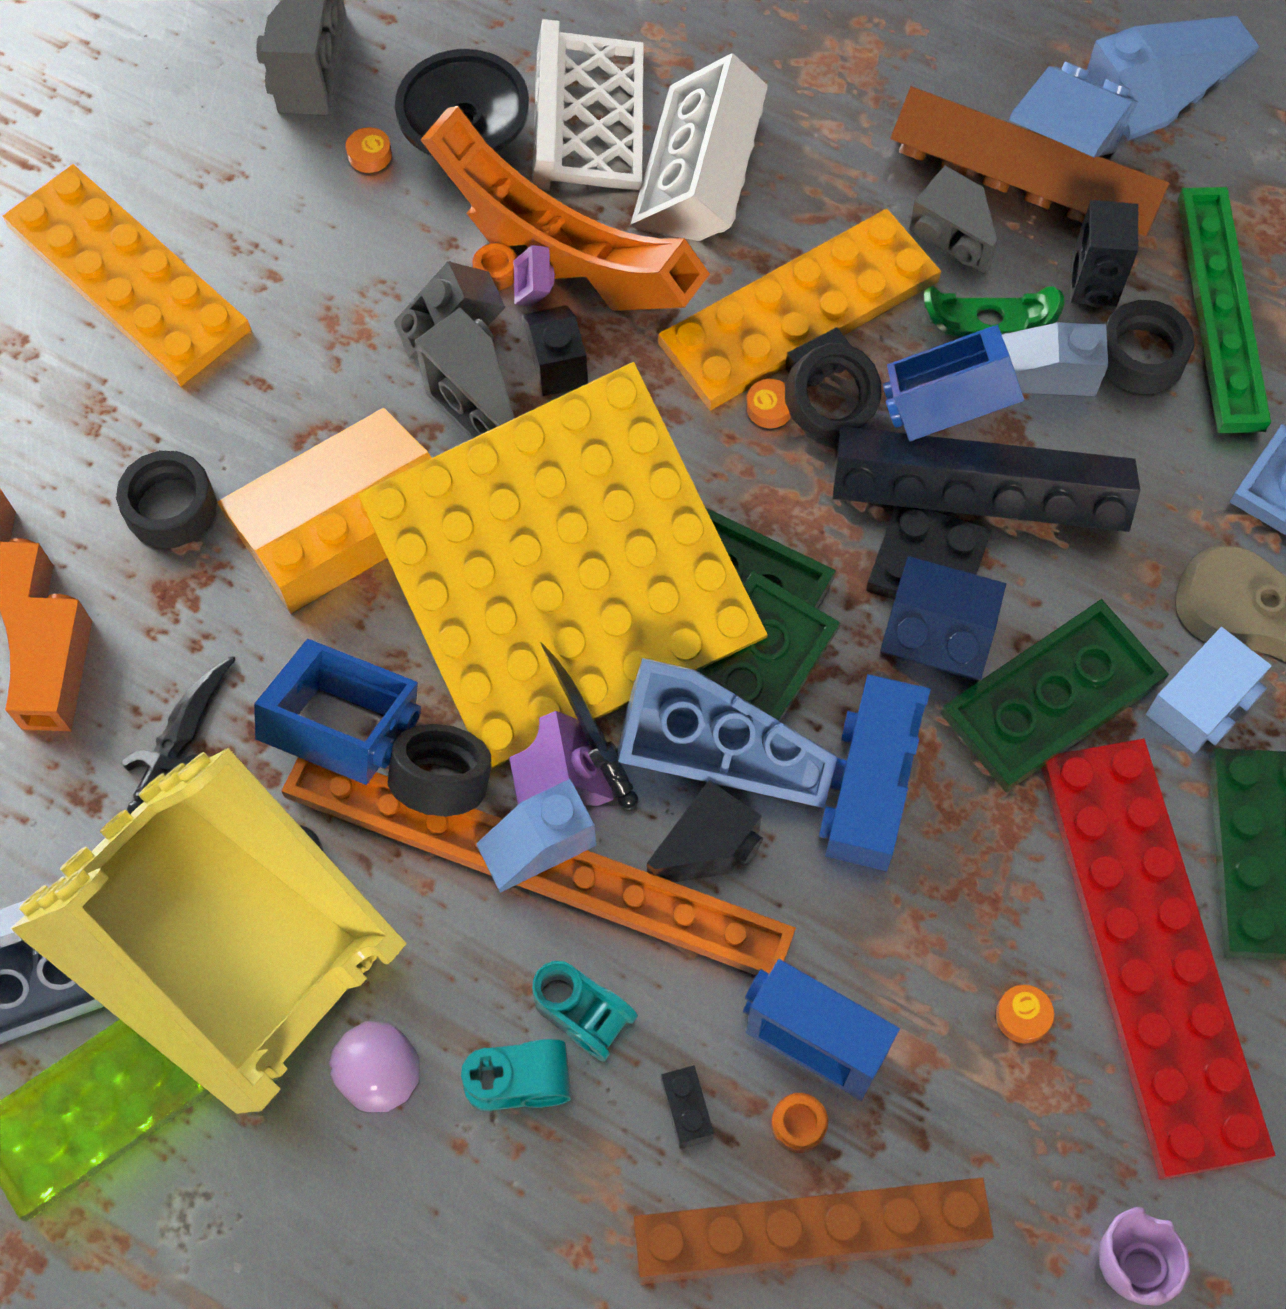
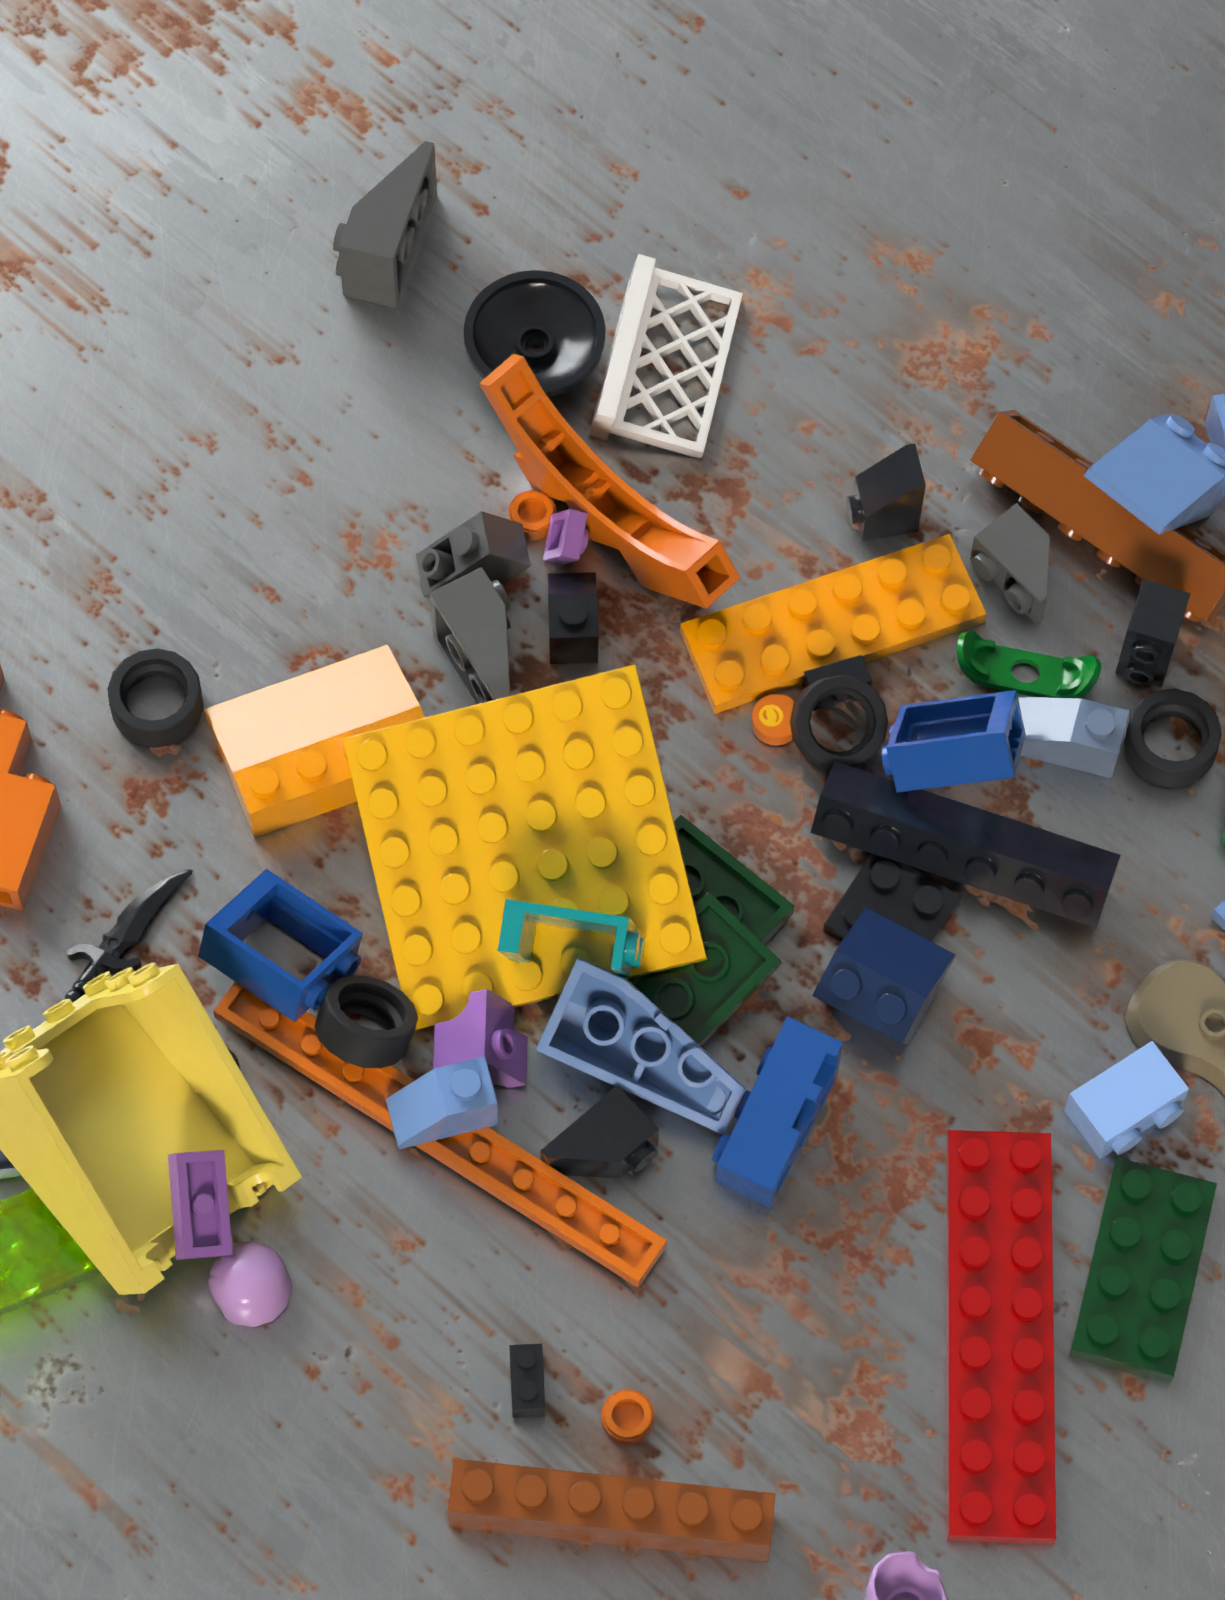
camera: 10 degrees right, 0 degrees up
light orange plate [2,164,252,387] -> none
orange tile [346,127,392,173] -> none
teal piece [461,1039,571,1111] -> none
teal piece [532,961,638,1062] -> none
black piece [540,642,639,810] -> none
white slope [630,53,768,241] -> none
blue window [743,959,900,1101] -> none
dark green plate [940,599,1169,792] -> none
orange tile [996,985,1054,1044] -> none
none -> medium lavender plate [168,1150,233,1260]
none -> teal panel [497,899,645,978]
none -> black slope [846,444,926,541]

